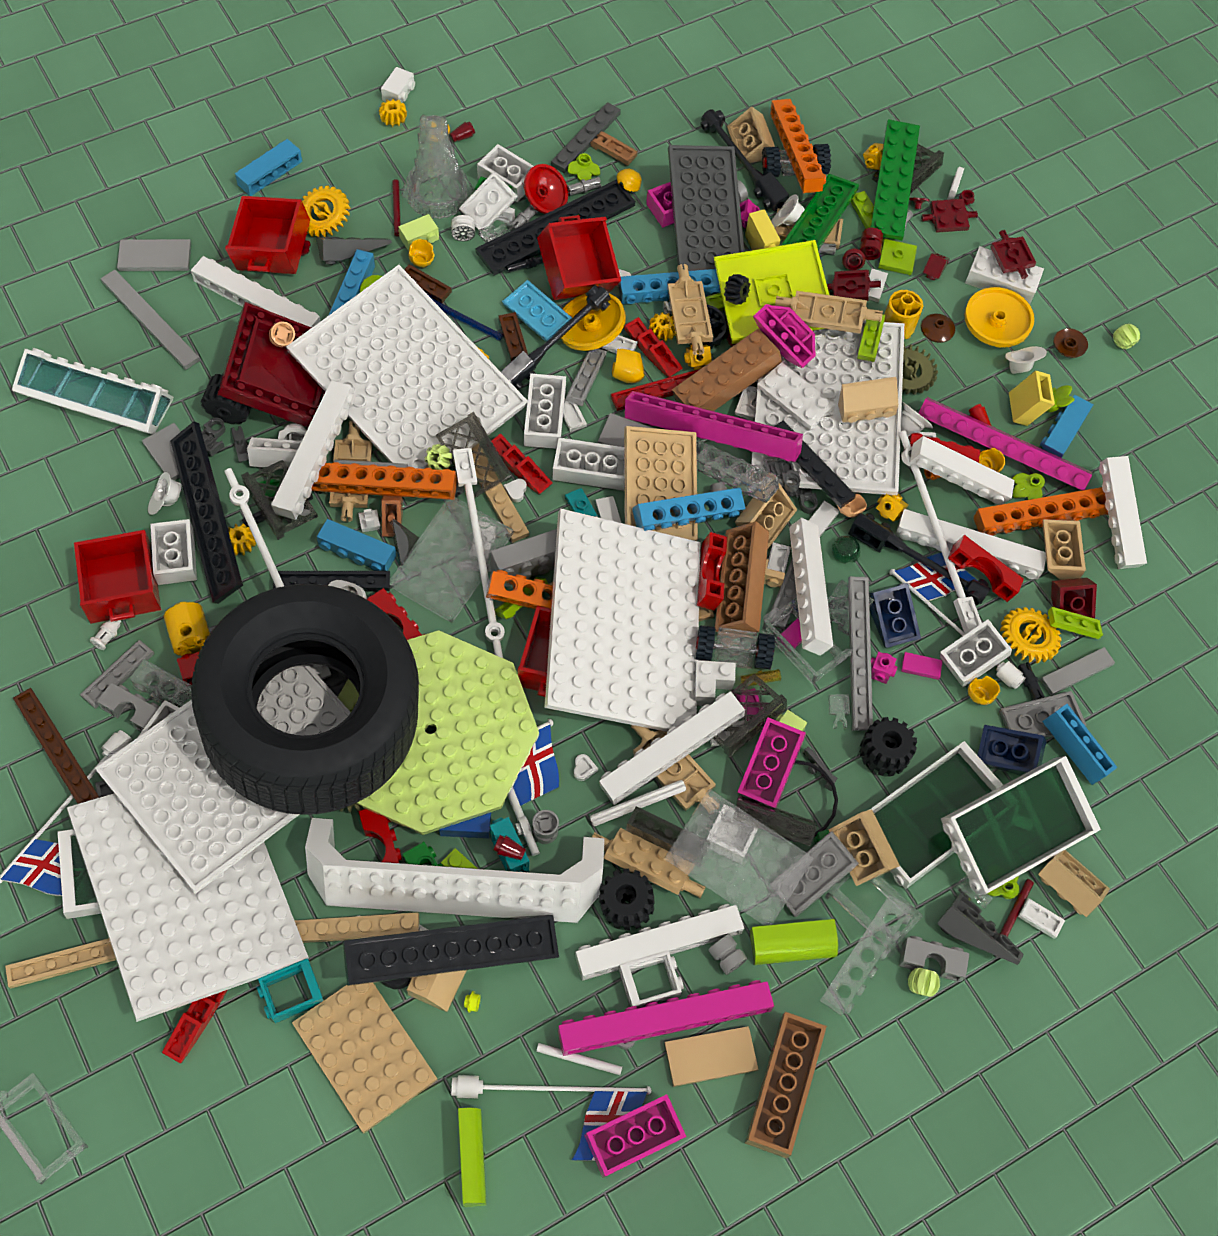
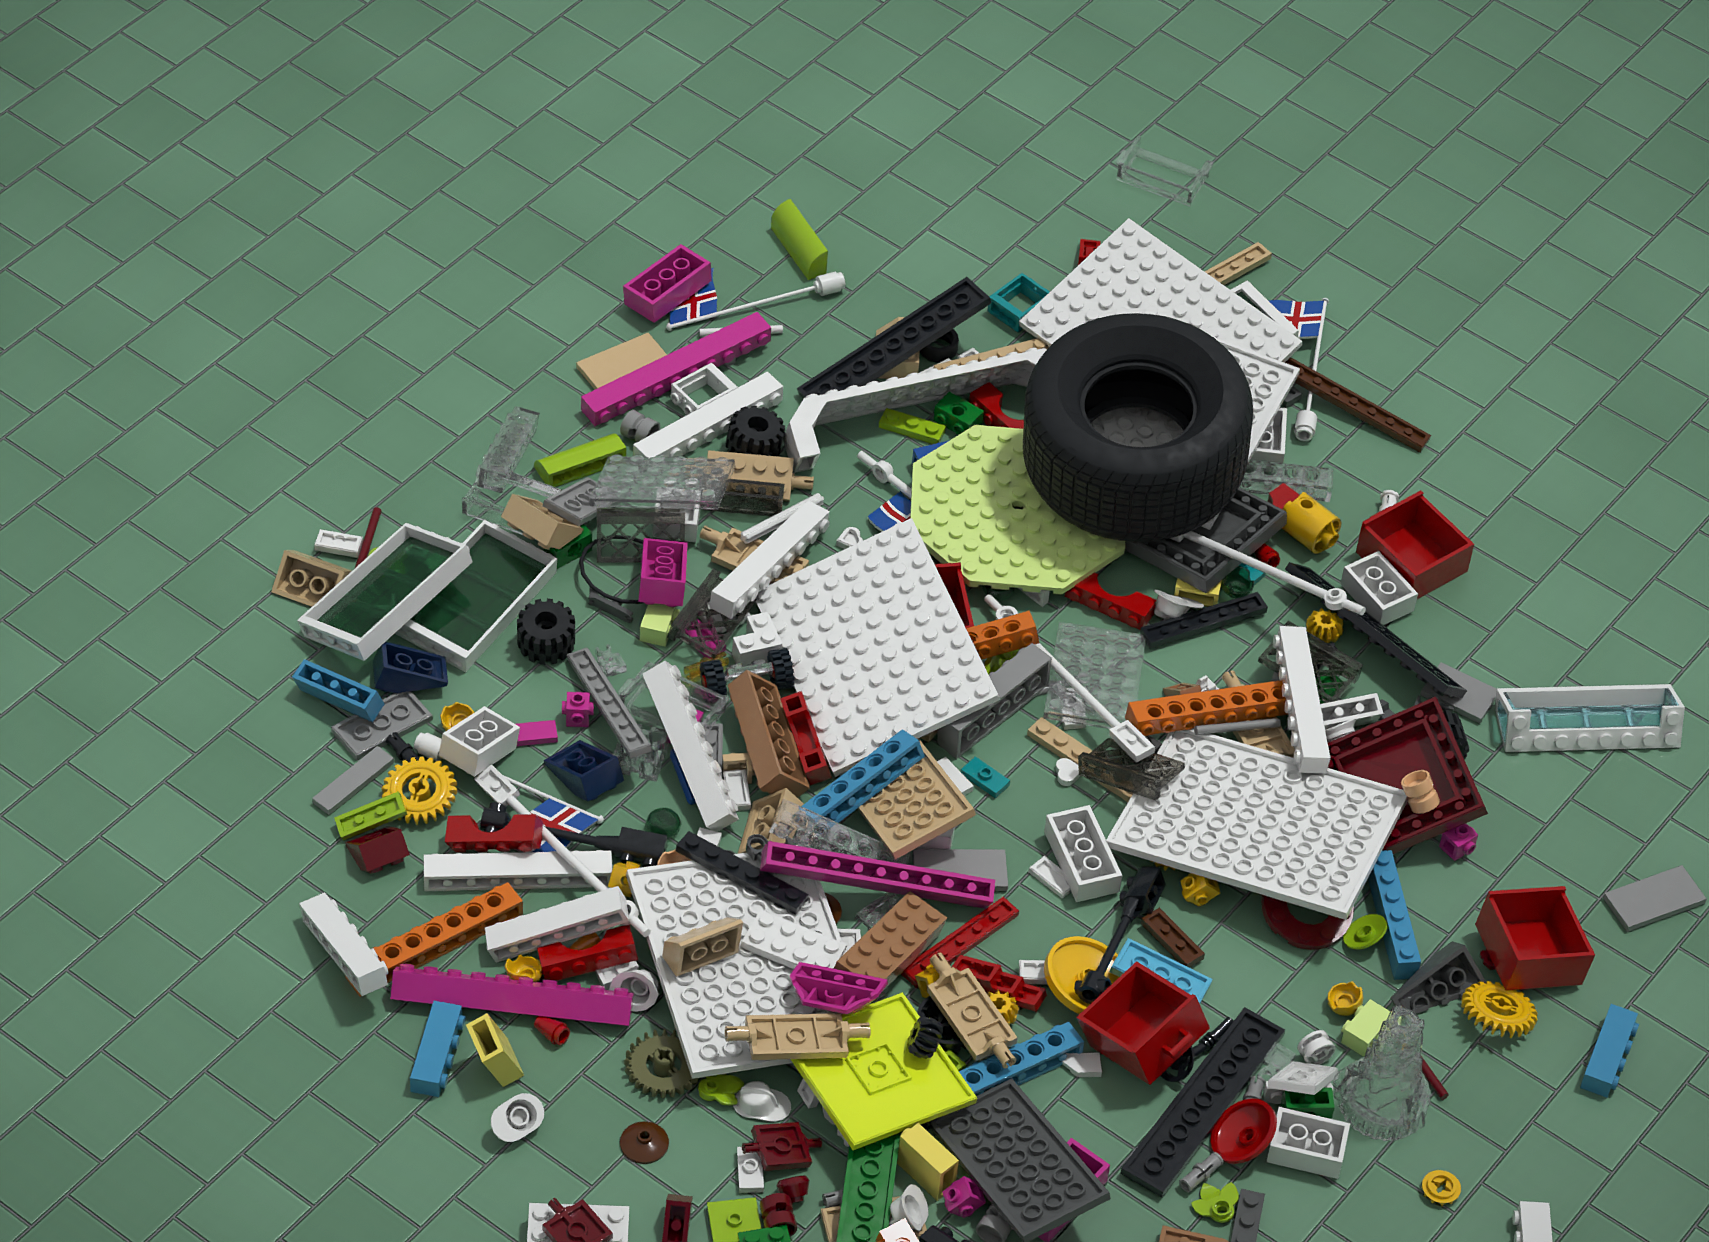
camera: 160 degrees right, 15 degrees down
light grey tile [80,640,154,709] -> none
light grey arch [97,682,160,732] -> none
light grey tile [100,270,200,370] -> none
white piece [148,472,182,515] -> none
white brick [191,256,321,327] -> none
tan plate [292,983,438,1134] -> none
dark azure brick [317,519,396,571] -> none
yellow gear [379,98,407,127] -> none
tile [390,518,421,567] -> none
reddish brown plate [404,264,452,303] -> none
yellowish green piece [424,444,453,470] -> none
clear blue bar [427,294,503,341] -> none
dark red cone [450,121,475,142] -> none
neon yellow plate [464,991,481,1013] -> none
red slope [486,433,553,495] -> none
teal window [490,817,530,873] -> none
dark red cone [493,835,526,861] -> none
light grey wheel [532,810,559,844] -> none
white brick [552,438,625,491] -> none
light grey tile [566,349,607,406] -> none
yellow piece [612,349,645,384] -> none
yellow hair [617,168,642,192] -> none
medium nougat brick [745,1012,827,1158] -> none
lime plate [857,314,886,362] -> none
yellow cylinder [884,290,923,339] -> none
light grey arch [899,936,969,982] -> none
yellowish green piece [908,968,940,997] -> none
dark grey wedge [937,893,1024,965] -> none
yellow dish [964,287,1034,347] -> none
lime plate [1012,473,1045,500] -> none
tan slope [1042,519,1086,580] -> none
lime plate [1047,385,1075,412] -> none
reddish brown dish [1053,328,1088,358] -> none
yellowish green piece [1113,324,1140,349] -> none

